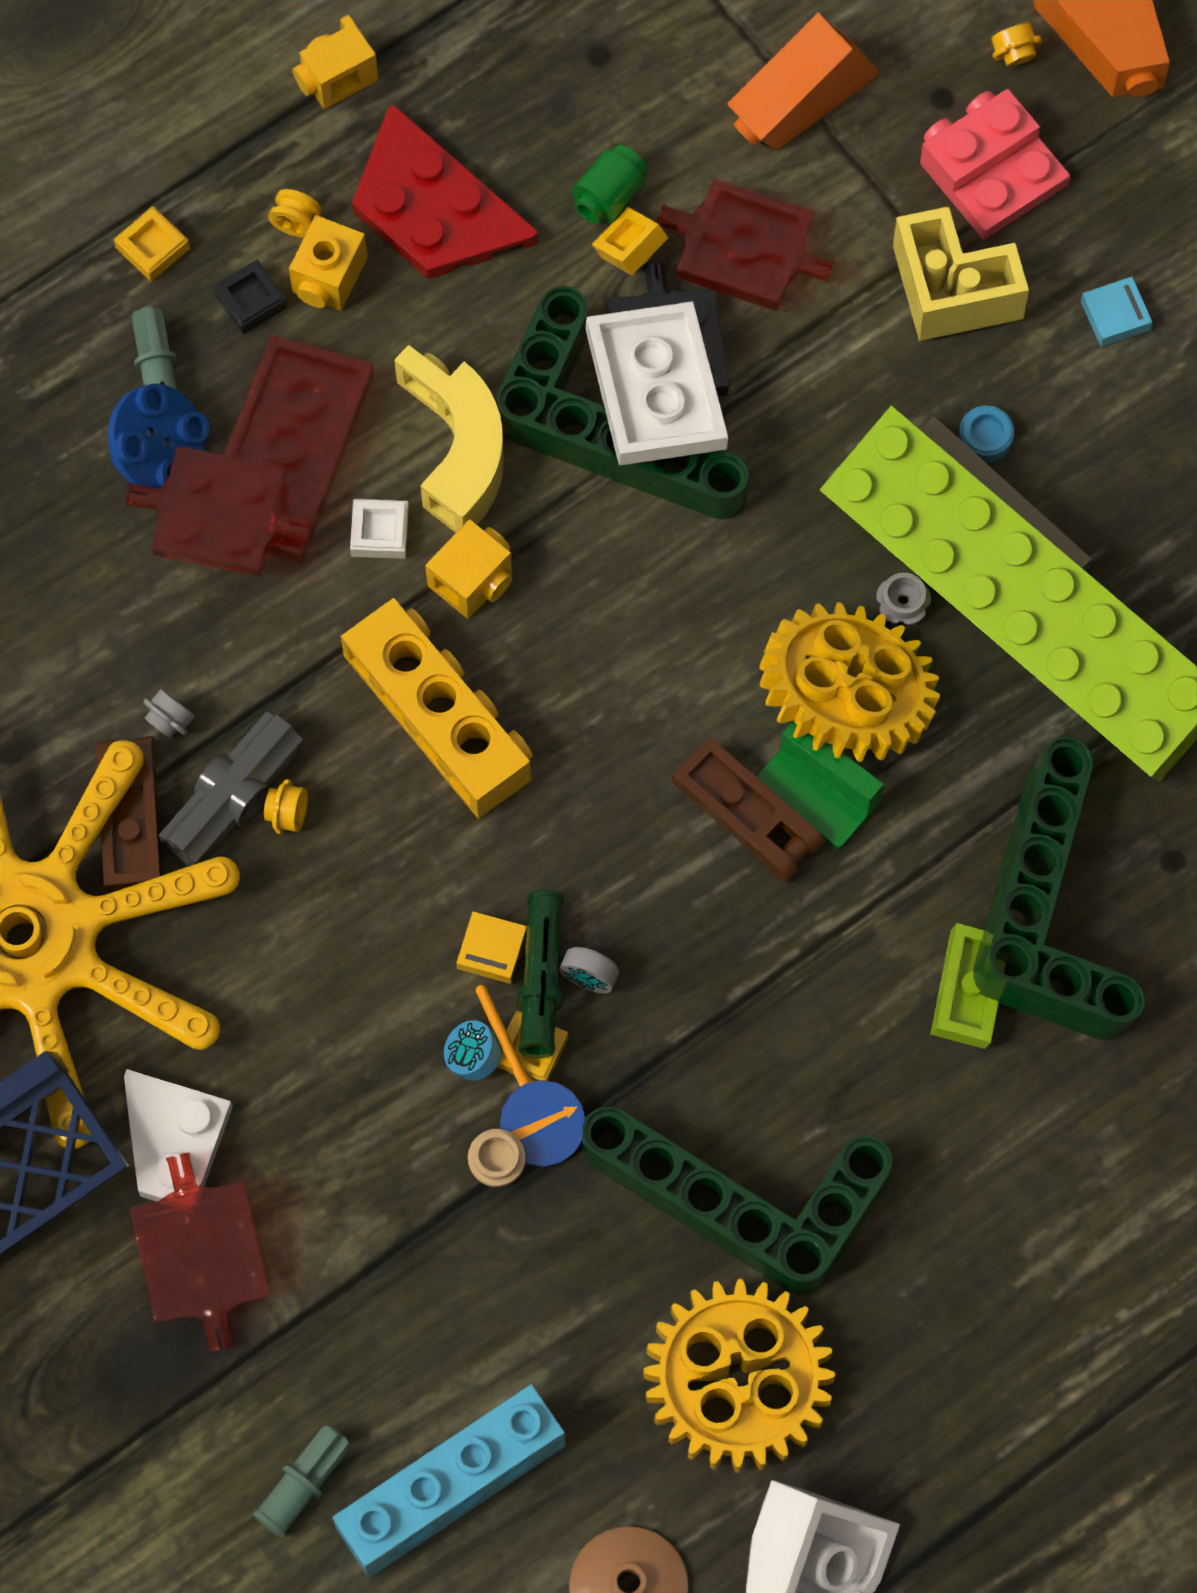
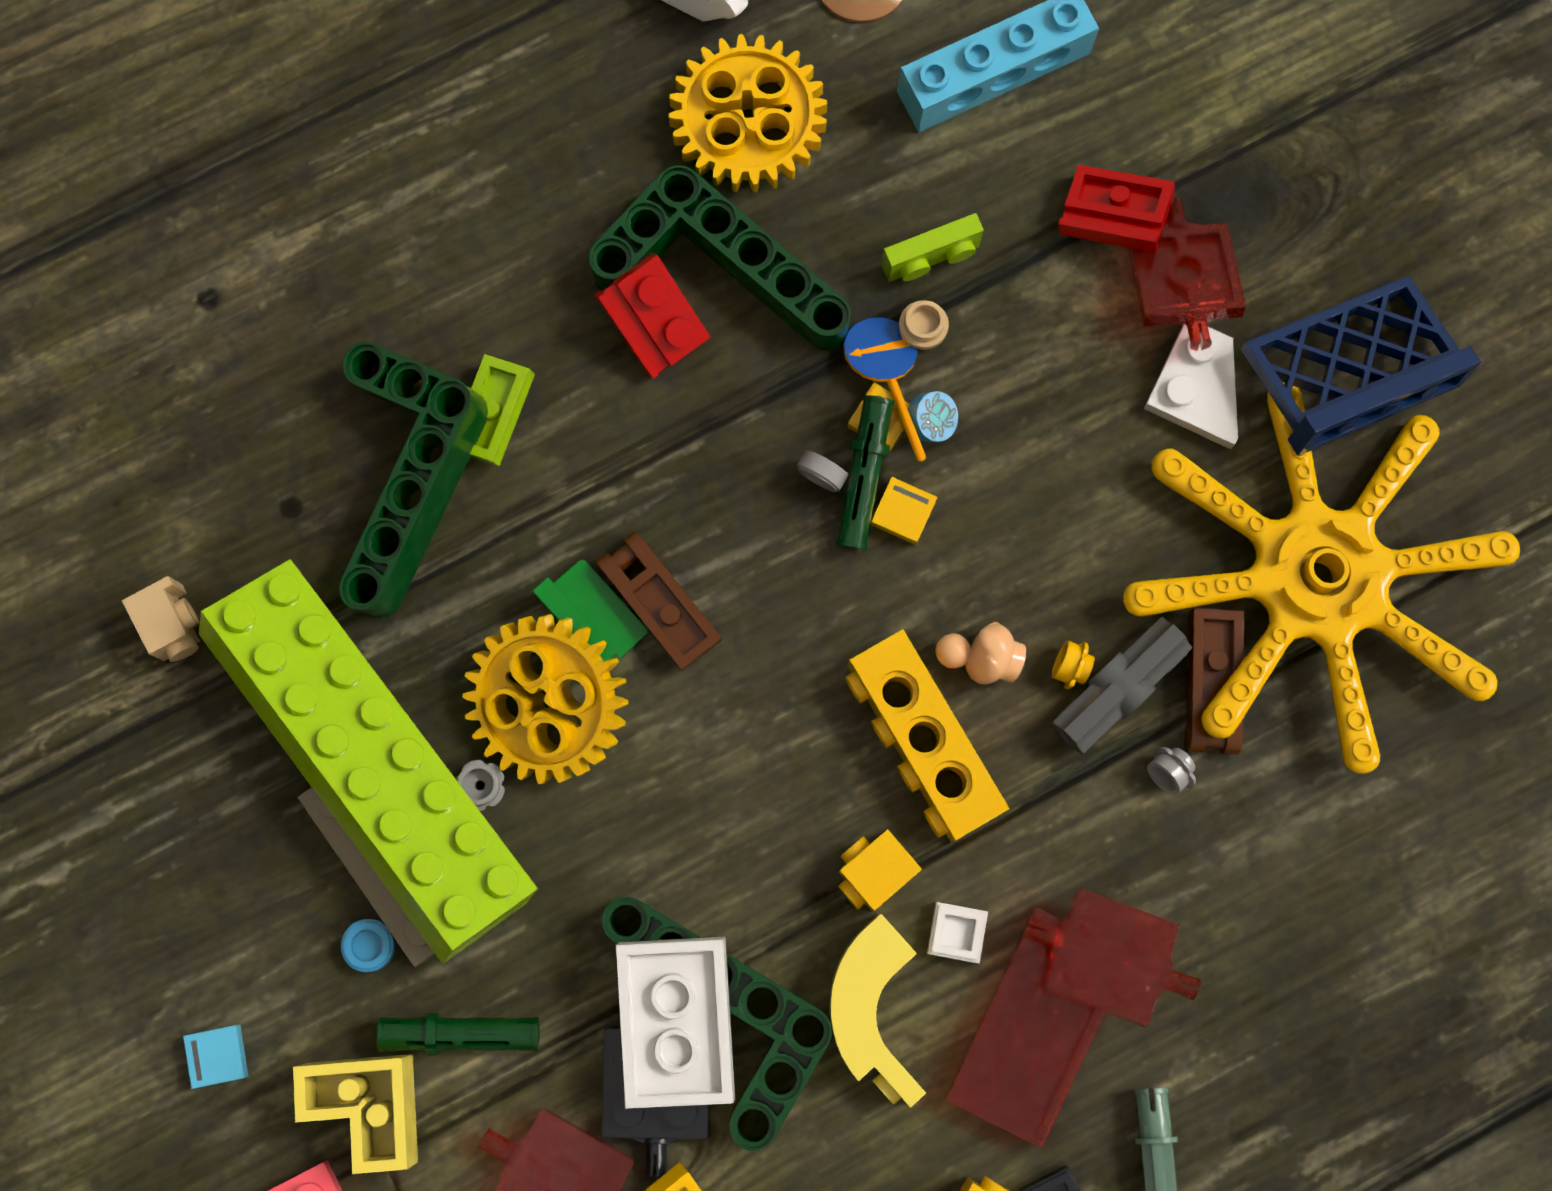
camera: 175 degrees left, 10 degrees up
blue plate [107,383,210,493] -> none
sand green axle [252,1426,350,1538] -> none
none -> dark green pin [377,1013,540,1056]
none -> red plate [594,253,711,379]
none -> lime plate [881,213,984,282]
none -> light nougat animal [935,622,1026,685]
none -> red plate [1058,164,1175,253]

